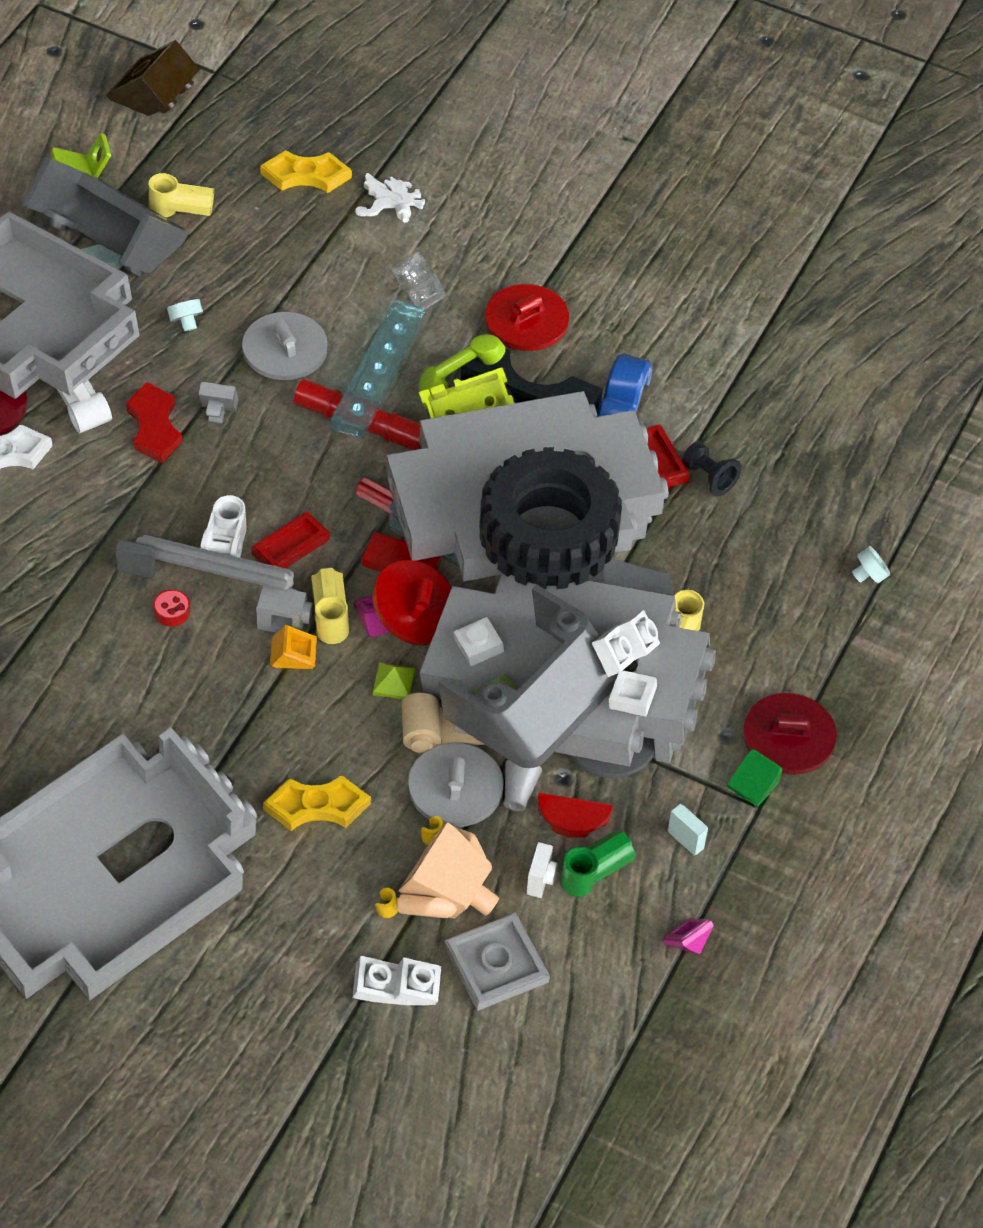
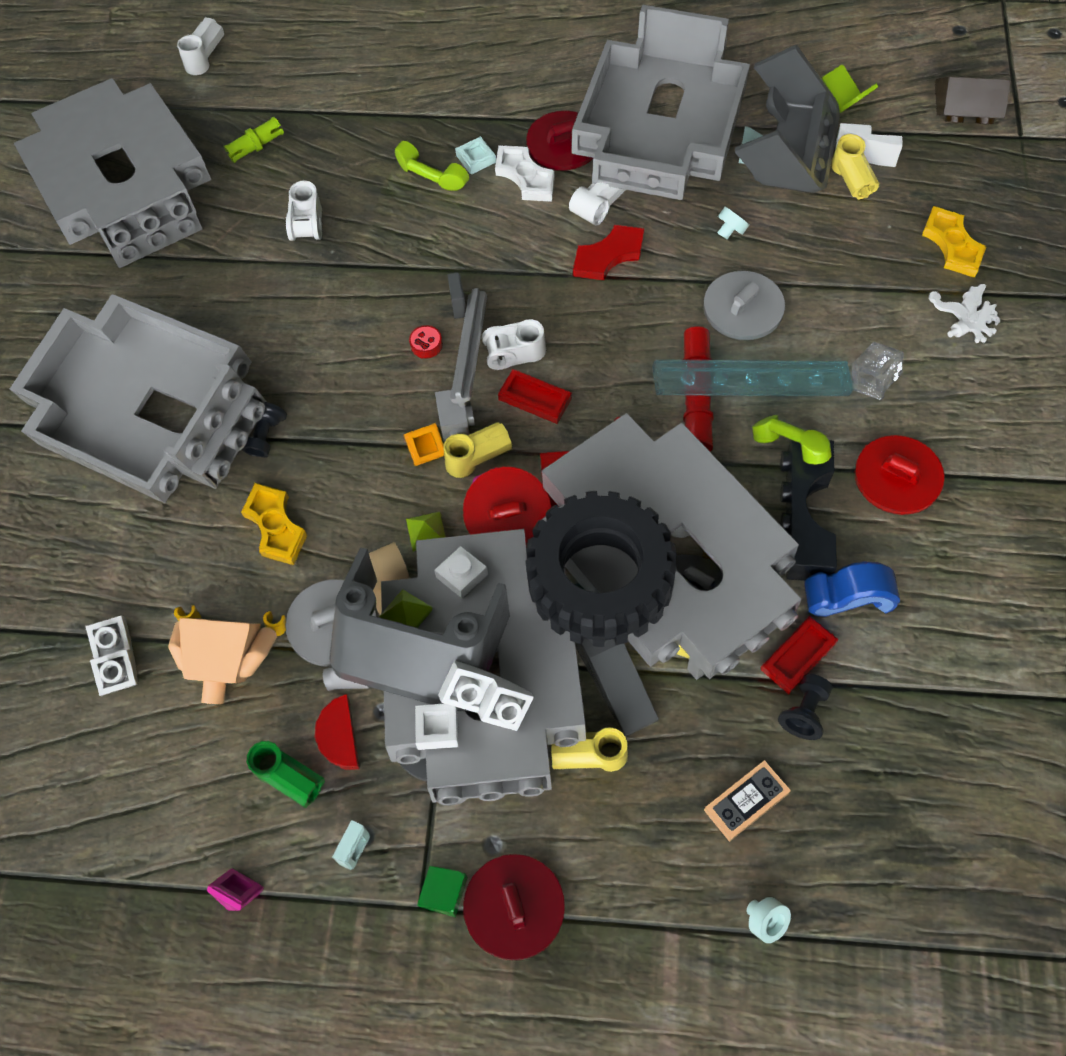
camera: 75 degrees right, 10 degrees up
light grey tile [199,382,239,424] -> none
neon yellow piece [419,368,515,418] -> none
light grey tile [444,912,550,1011] -> none
white plate [526,842,558,898] -> none
none -> tile [704,760,791,842]
none -> white slope [835,123,903,167]

